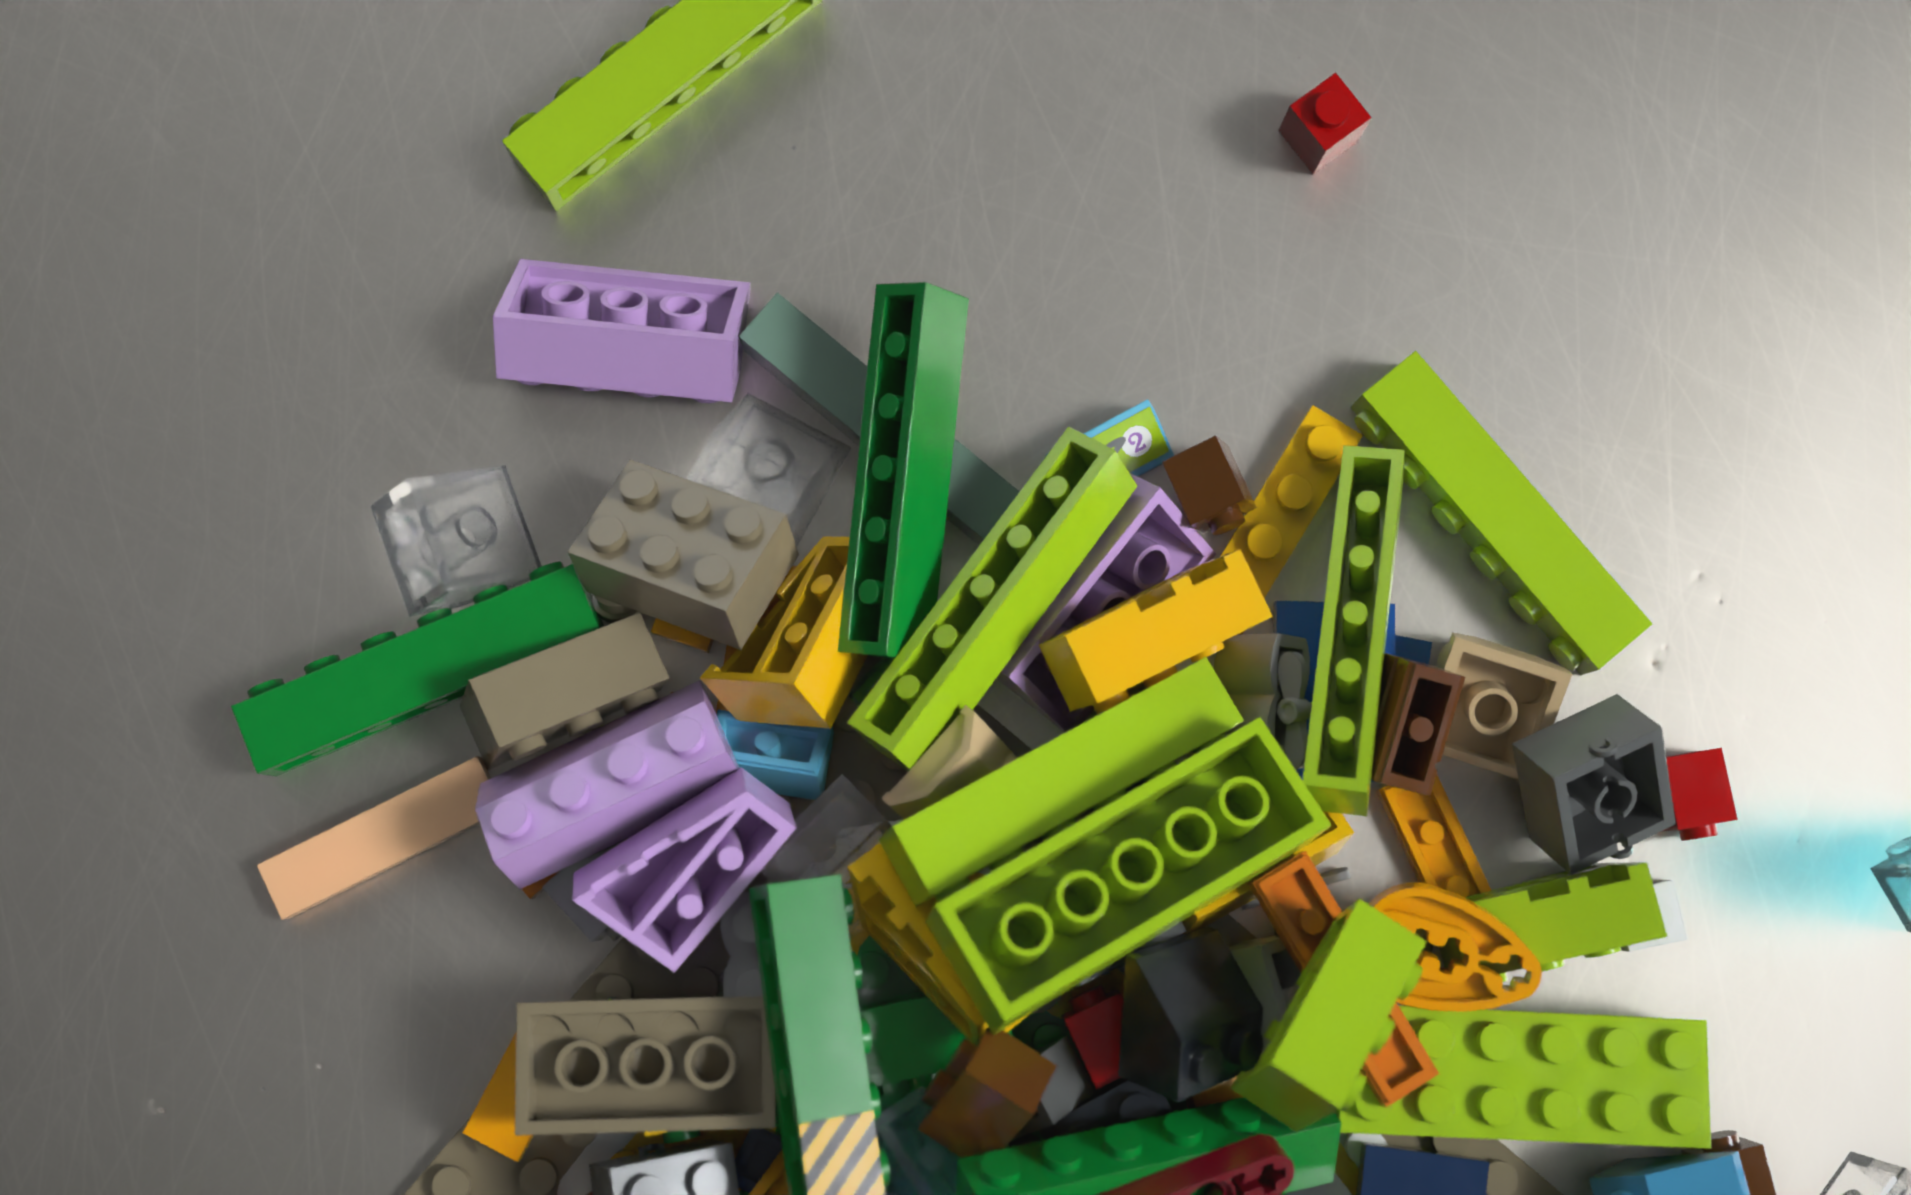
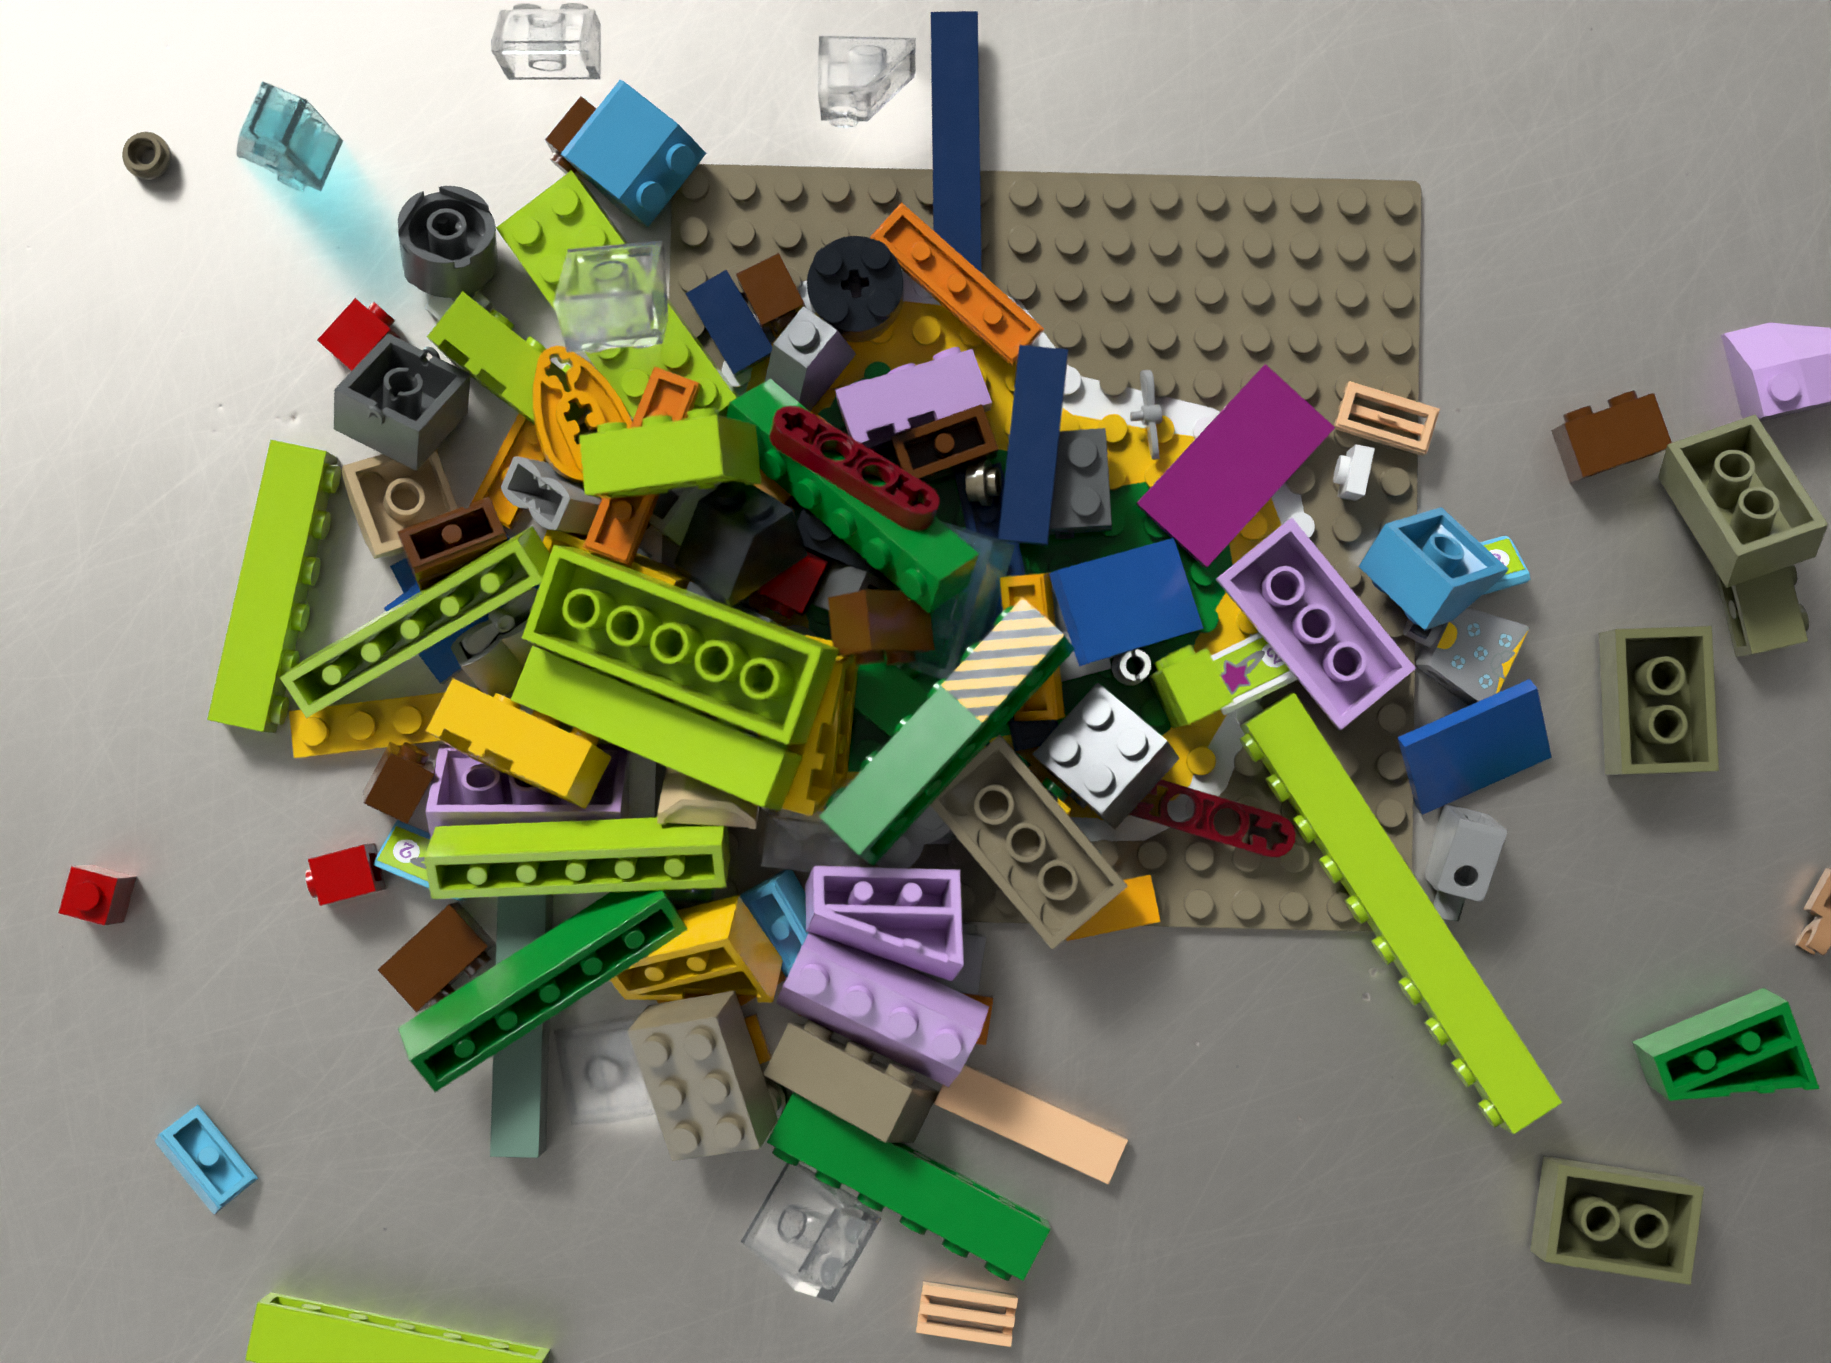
camera: 125 degrees left, 5 degrees up
lavender slope [493,259,750,403] -> none
none -> medium azure slope [155,1105,258,1214]
none -> red brick [305,843,386,906]
none -> reddish brown brick [378,902,496,1012]
none -> dark grey brick [397,186,498,301]
none -> light grey brick [501,457,602,536]
none -> clear slope [554,241,668,353]
none -> light nougat tile [916,1281,1018,1347]

